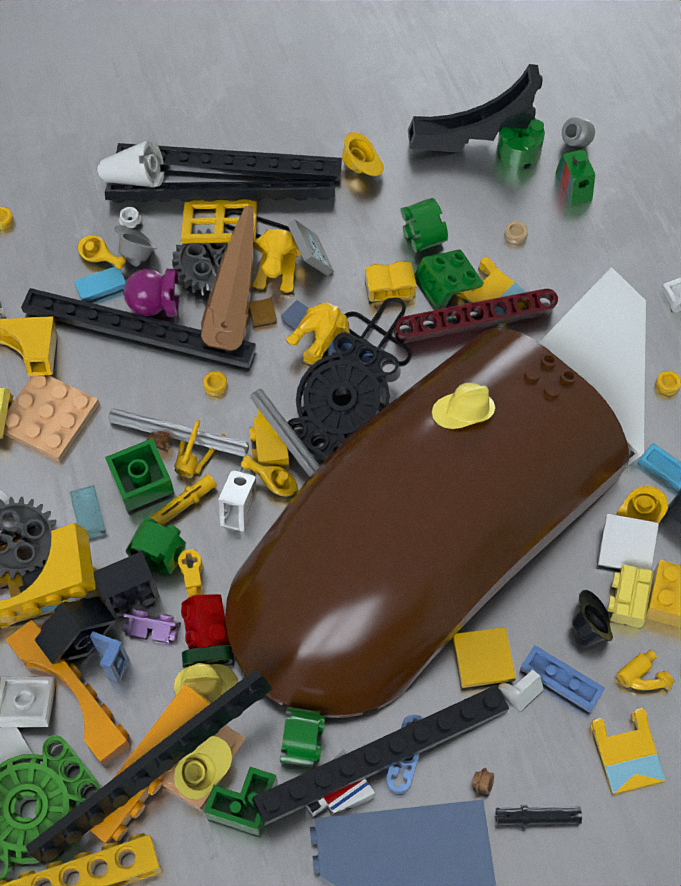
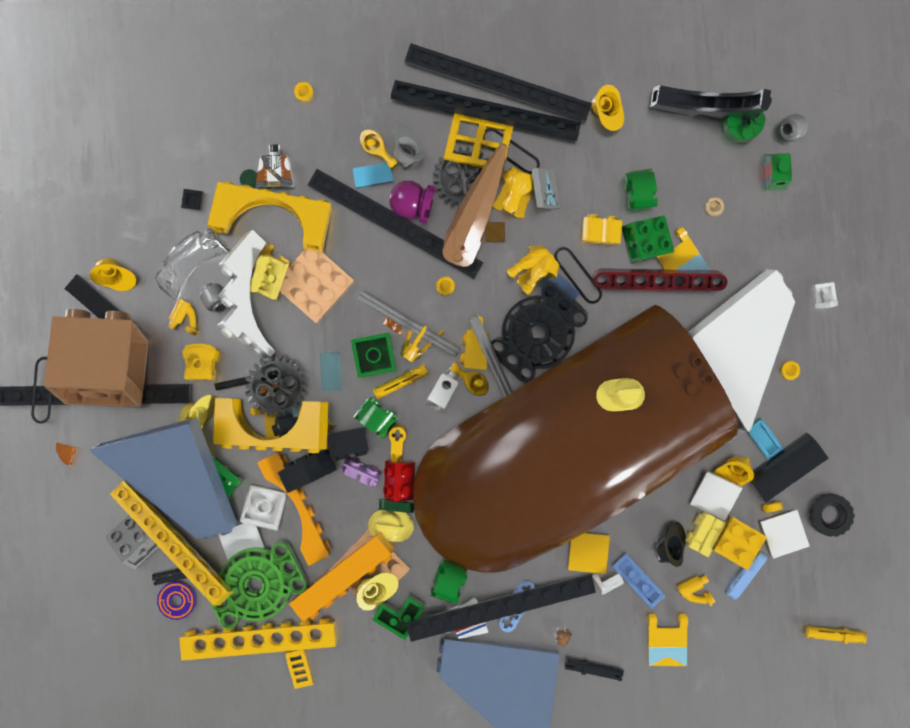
camera: 15 degrees right, 25 degrees up
black plate [26,668,273,865] -> none
medium blue panel [90,632,129,683] -> none
white cone [97,141,164,187] -> none
white plate [119,207,142,229] -> none
sand blue tile [281,300,308,329] -> none
black piece [360,297,406,358] -> none

